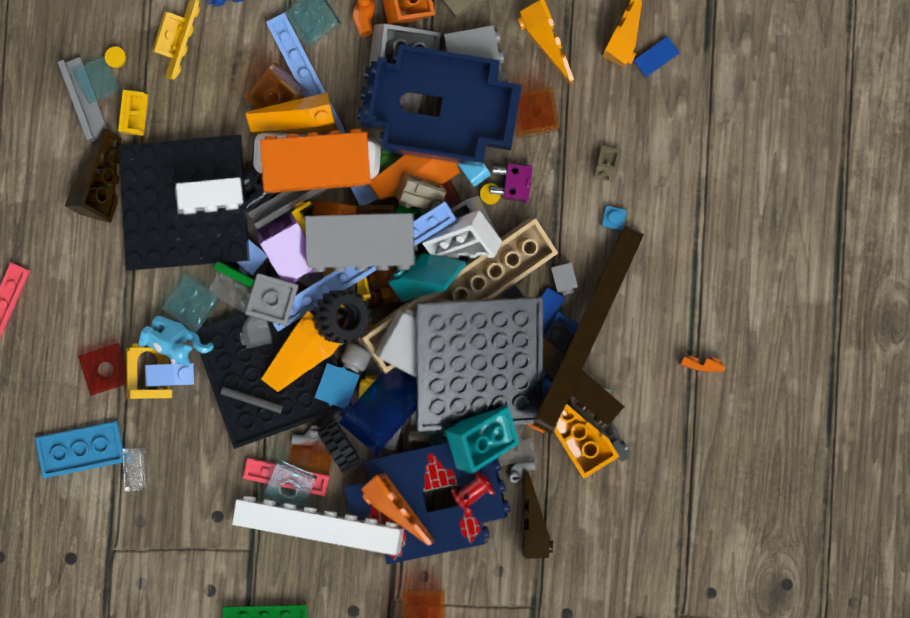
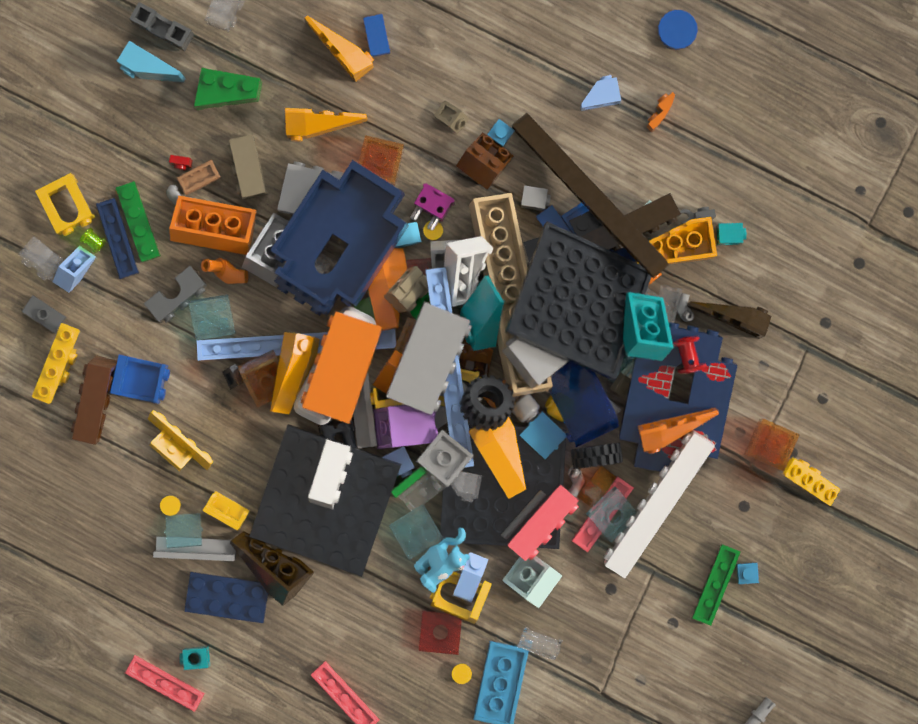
camera: 65 degrees left, 0 degrees up
none -> dark blue plate [184,572,268,623]
none -> black tile [222,365,249,390]
none -> yellow tile [452,663,472,684]
none -> reddish brown slope [456,133,514,190]
none -> light aqua slope [502,556,562,608]
none -> coral brick [507,485,579,561]
none -> light blue slope [580,75,621,111]
none -> blue tile [658,10,698,50]
none -> teal brick [716,223,747,245]

